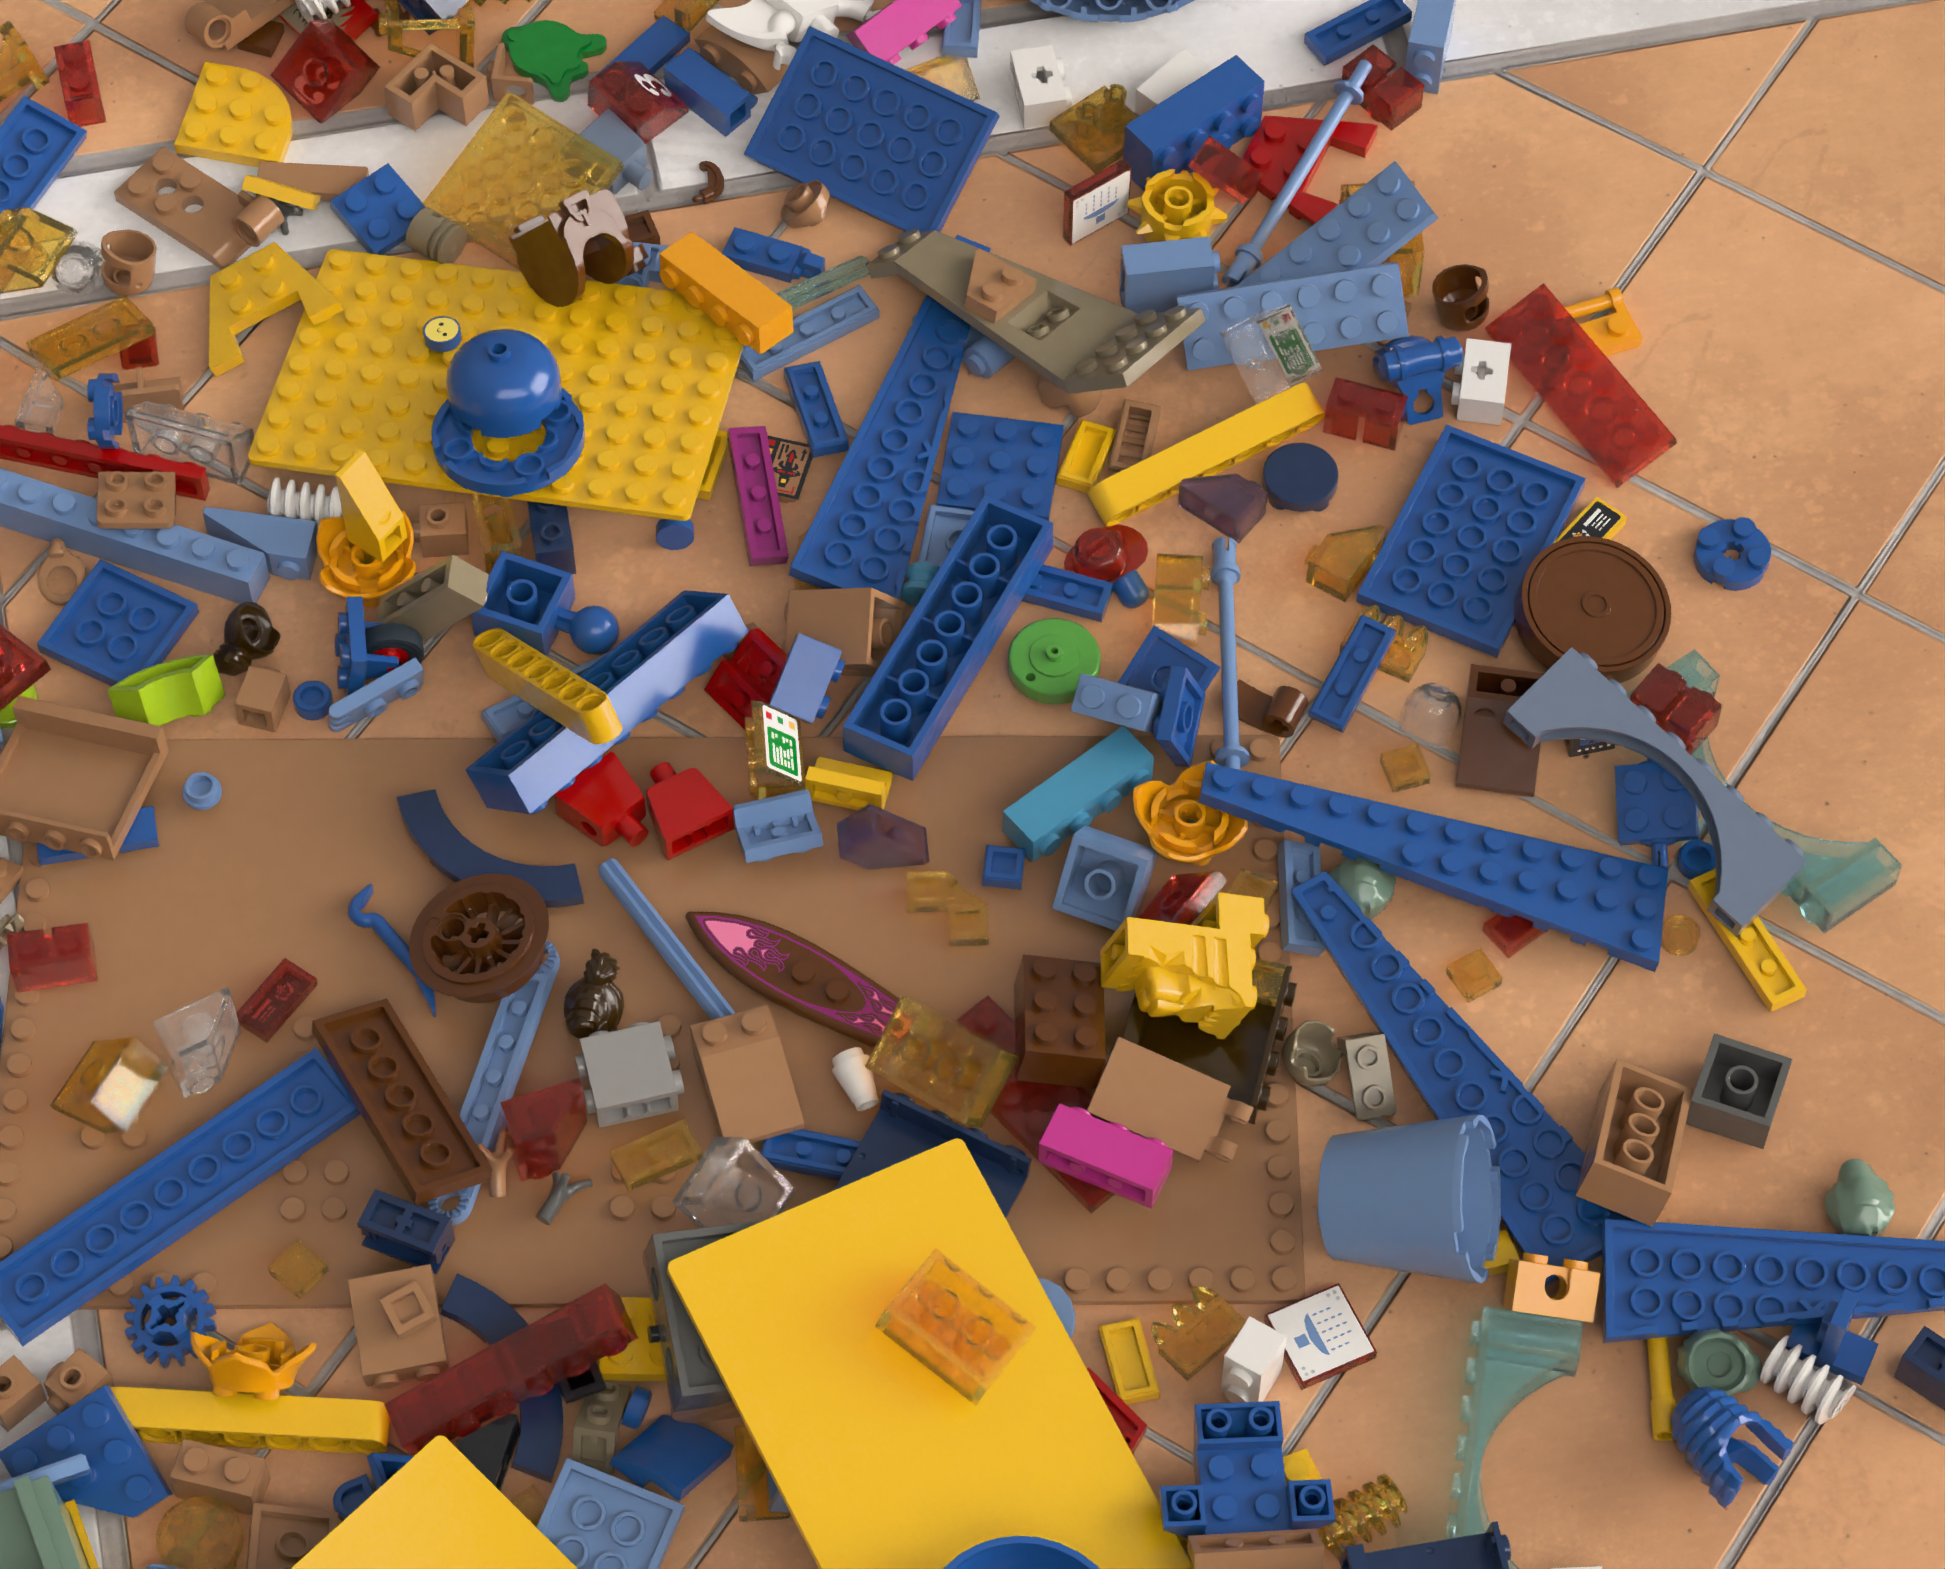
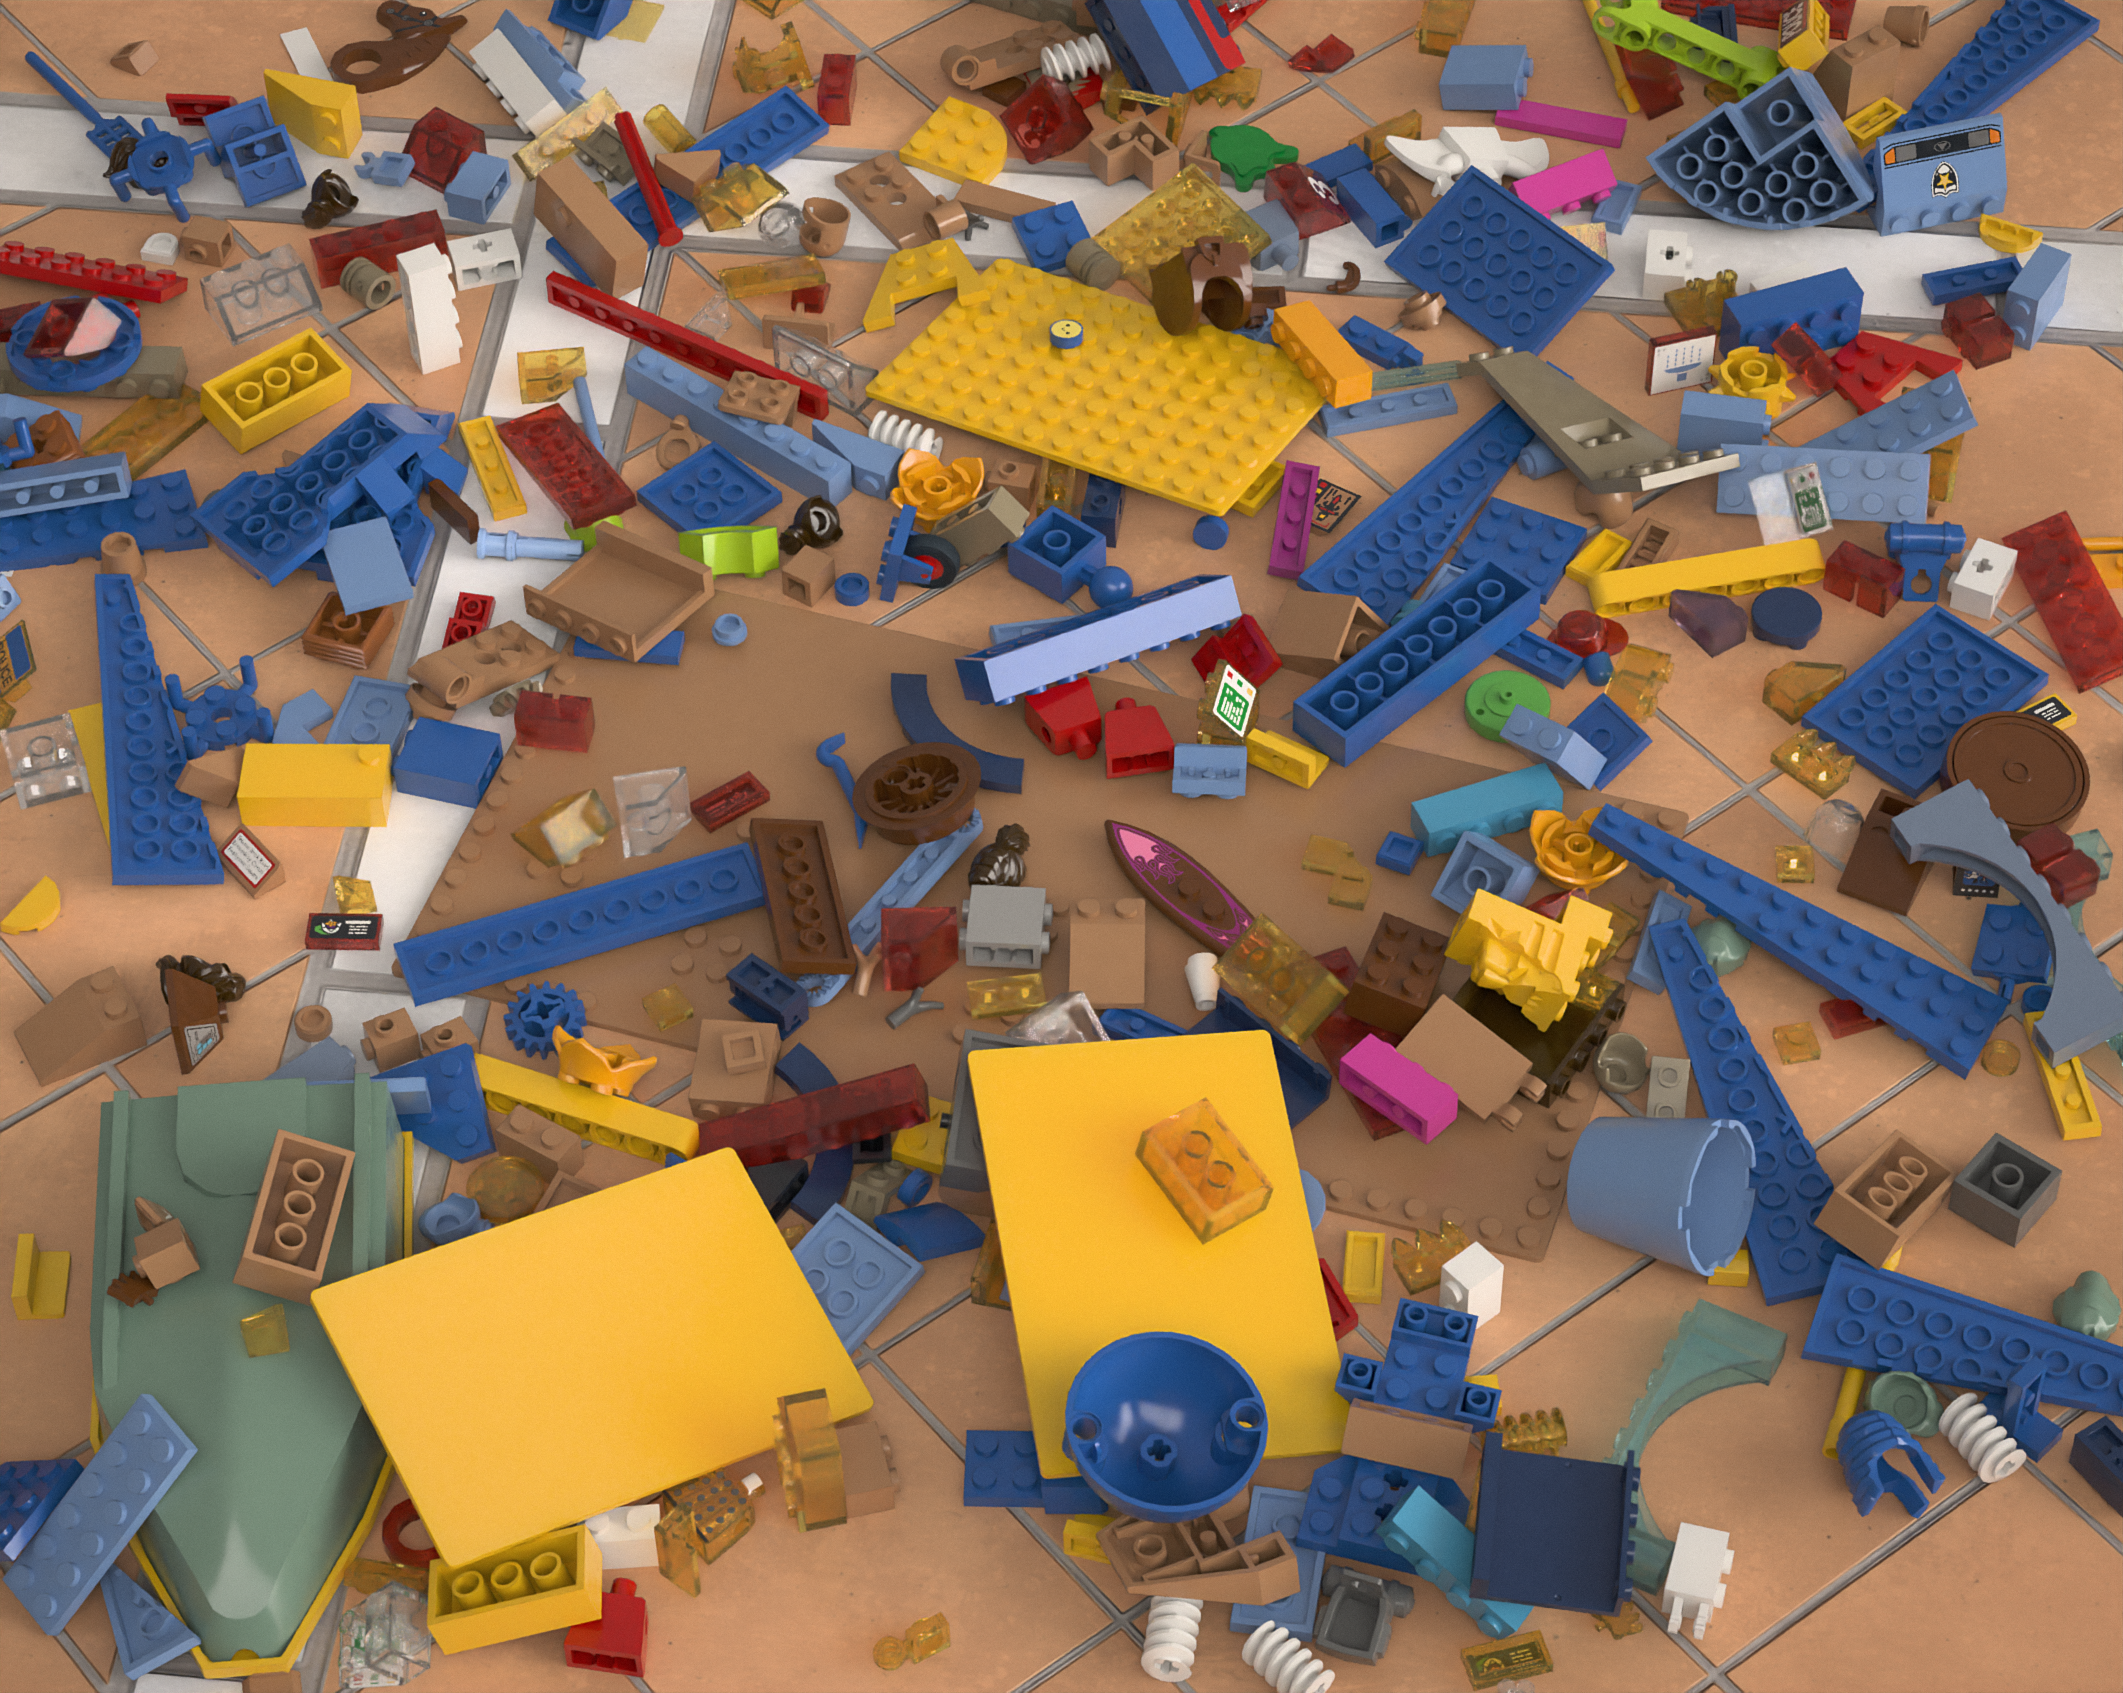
camera: 20 degrees right, 10 degrees down
blue plate [87,373,123,449] -> none
yellow tile [241,175,321,210] -> none
medium blue hinge [329,657,424,732] -> none
yellow slope [335,449,407,563] -> none
blue plate [431,388,585,497] -> none
blue cylinder [446,329,562,438] -> none
yellow beam [472,628,622,745] -> none
medium blue axle [598,858,735,1020] -> none
brick [767,633,845,724] -> none
blue tile [784,361,849,458] -> none
slope [837,804,930,870] -> none
medium nougat wing [964,248,1037,324] -> none
blue plate [1153,666,1205,767] -> none
medium blue bar [1210,537,1250,770] -> none
medium blue bar [1222,60,1372,287] -> none
reddish brown panel [1237,679,1308,738] -> none
white tile [1264,1283,1377,1390] -> none
blue tile [1308,614,1397,733] -> none
reddish brown helmet [1432,264,1489,331] -> none
light orange brick [1502,1252,1600,1323] -> none

